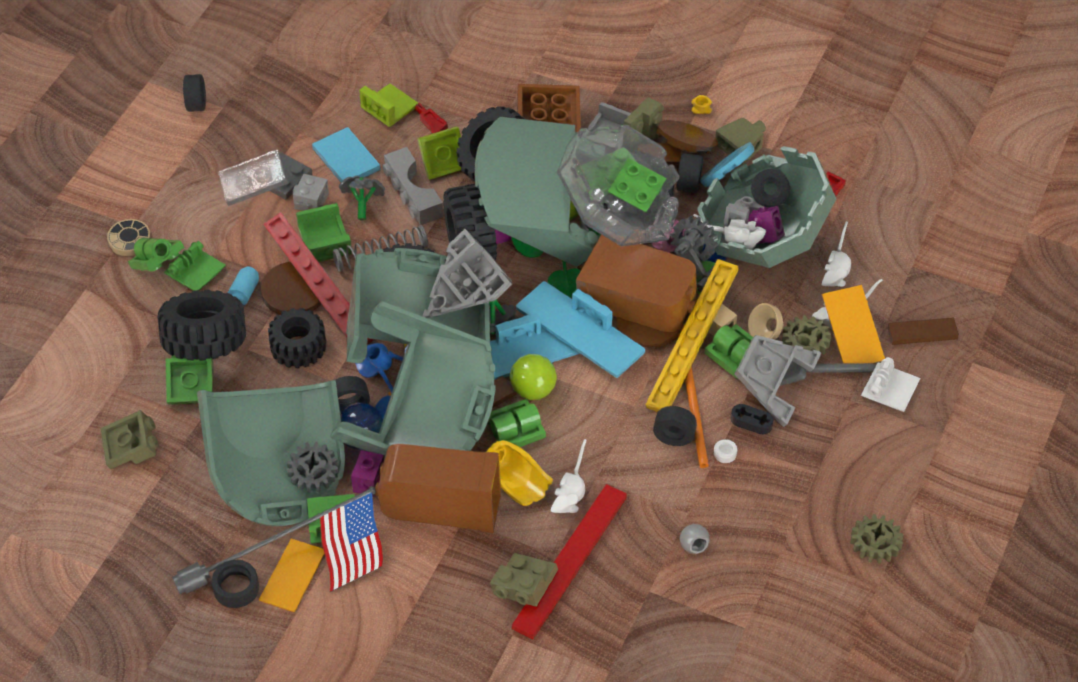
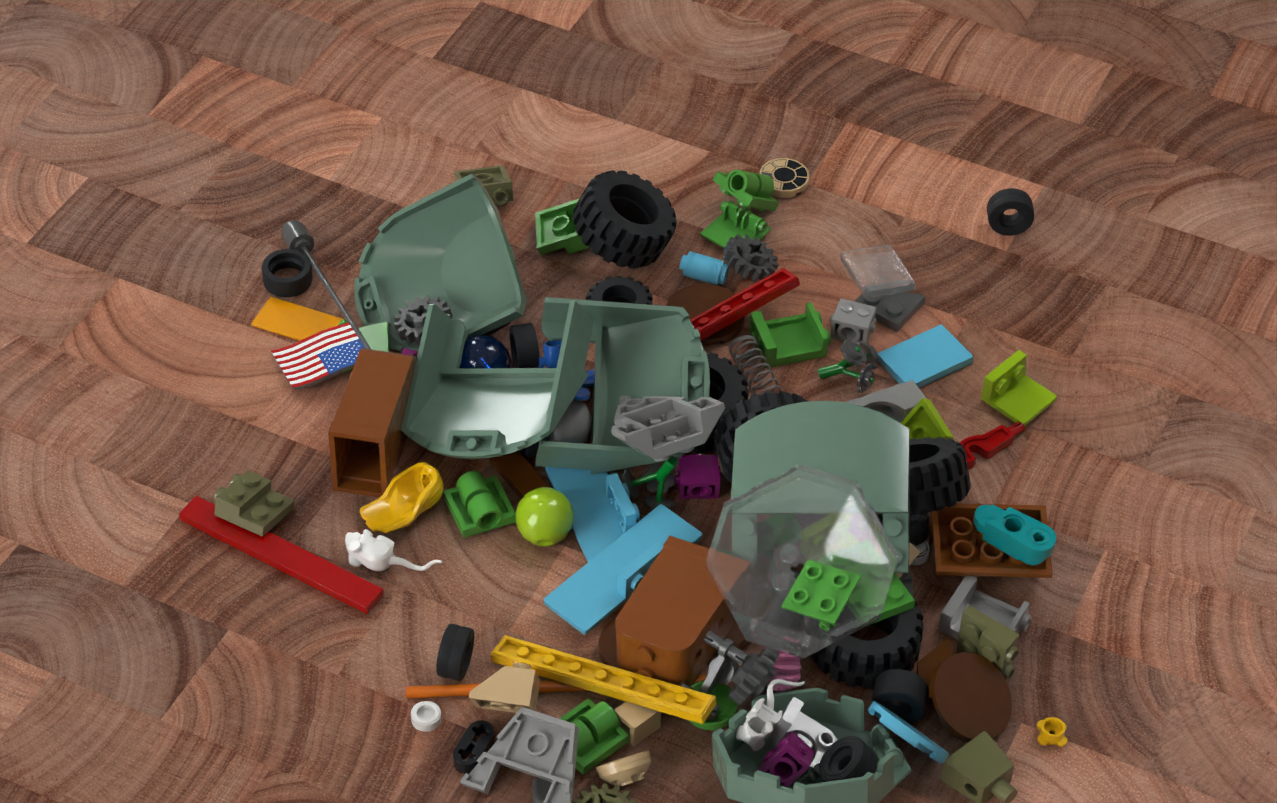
camera: 90 degrees right, 5 degrees down
light grey piece [680,524,710,554] -> none
none -> tan slope [469,663,541,713]
none -> dark grey gear [723,234,779,282]
none -> teal piece [973,504,1056,565]

